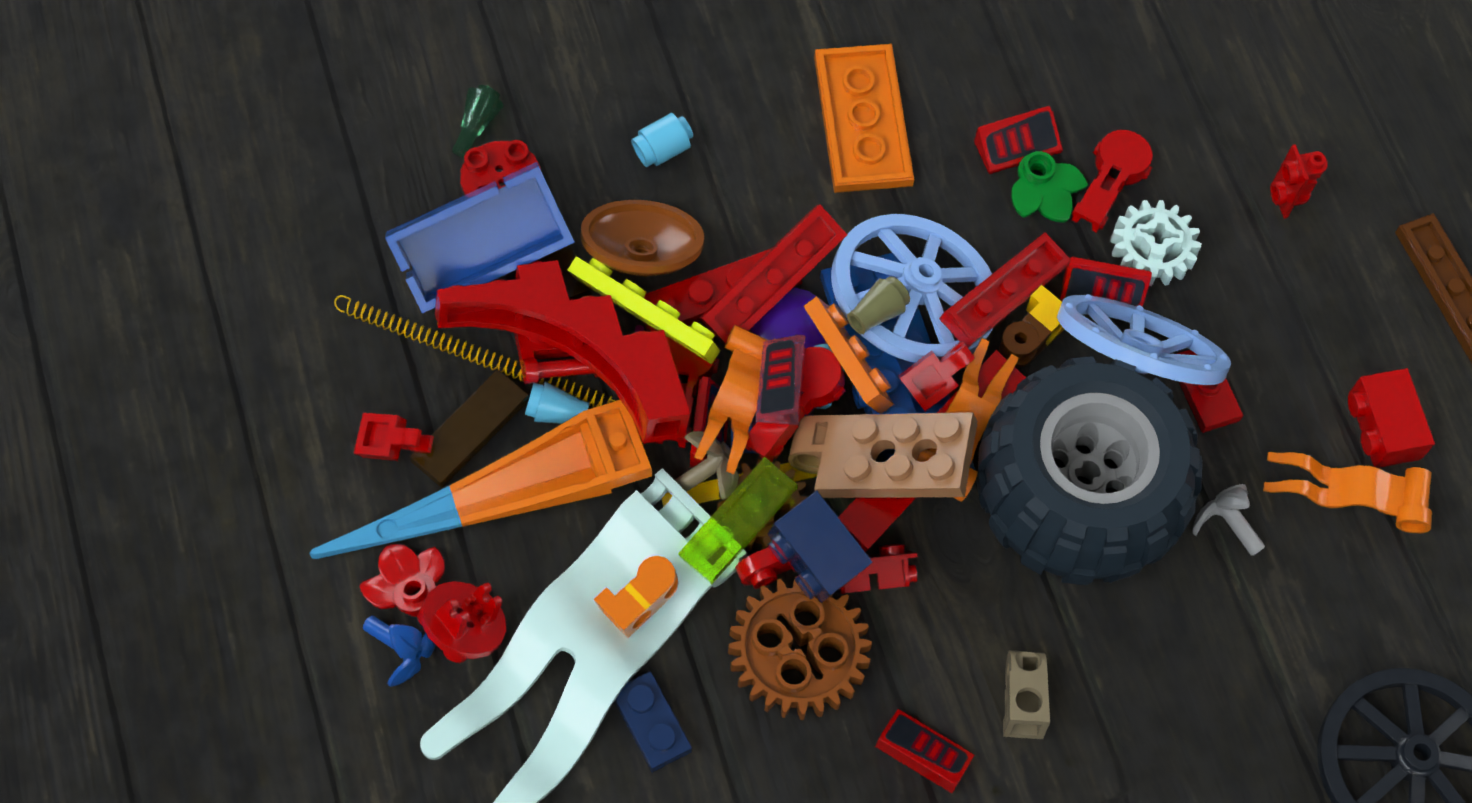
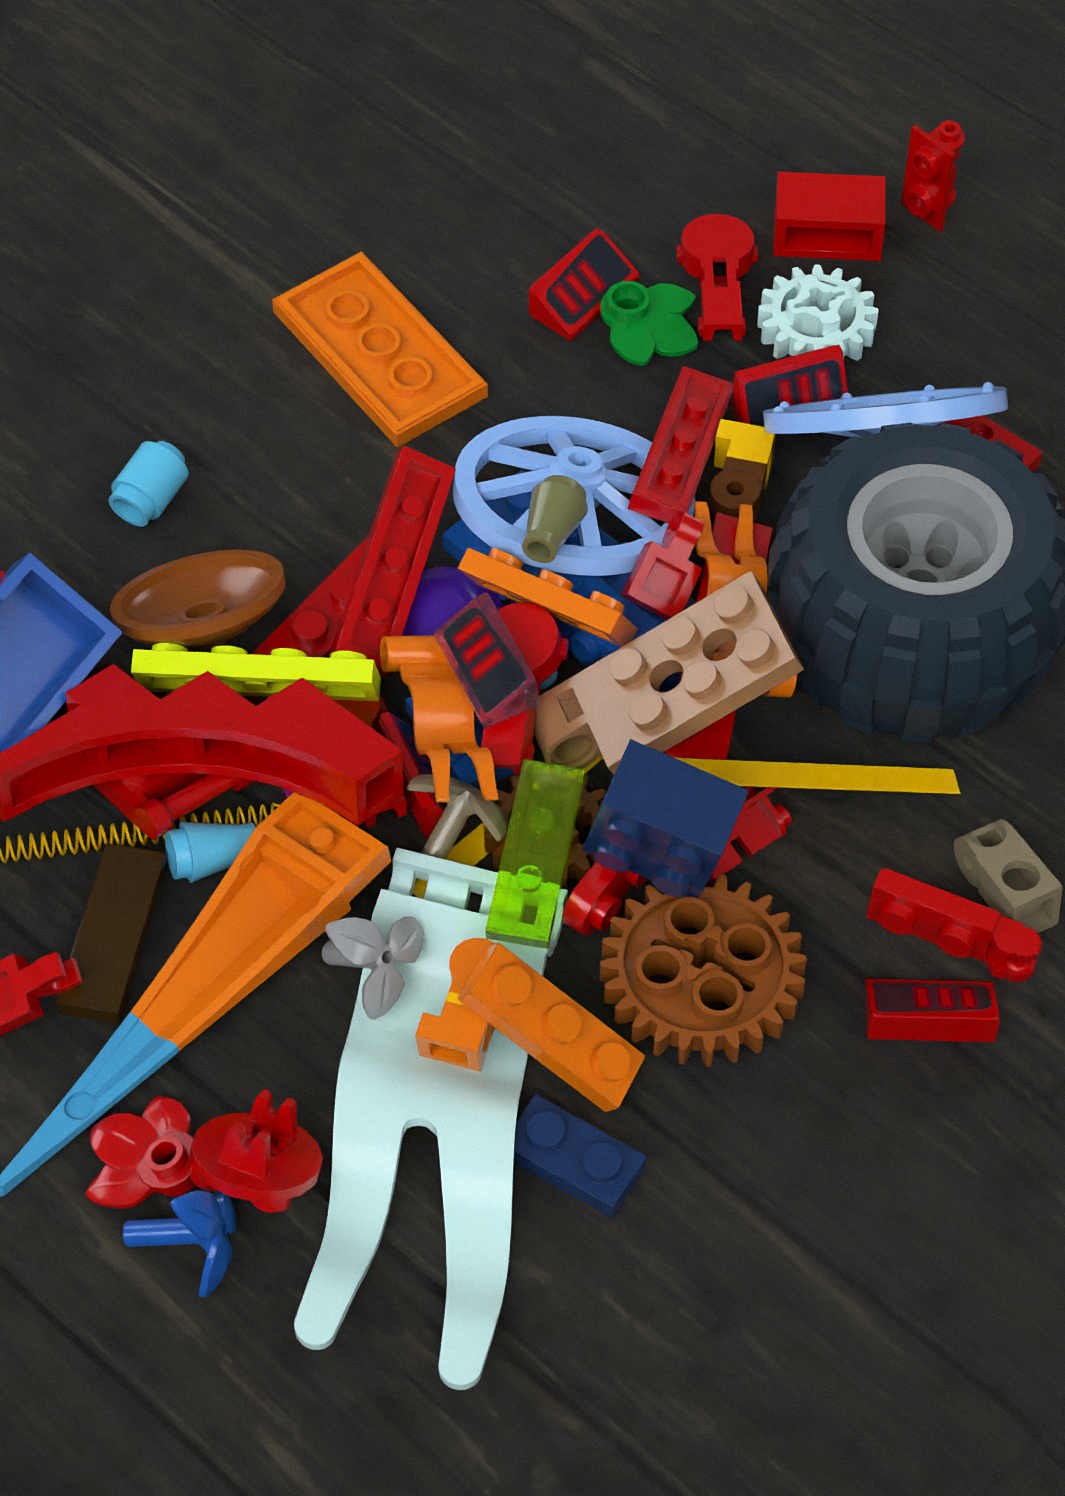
camera: 25 degrees left, 10 degrees down
none -> light grey plant [322,917,423,1020]
none -> orange plate [458,942,646,1112]
none -> yellow sticker [676,758,961,794]
none -> red piece [773,172,885,261]
none -> red hinge [866,868,1043,984]

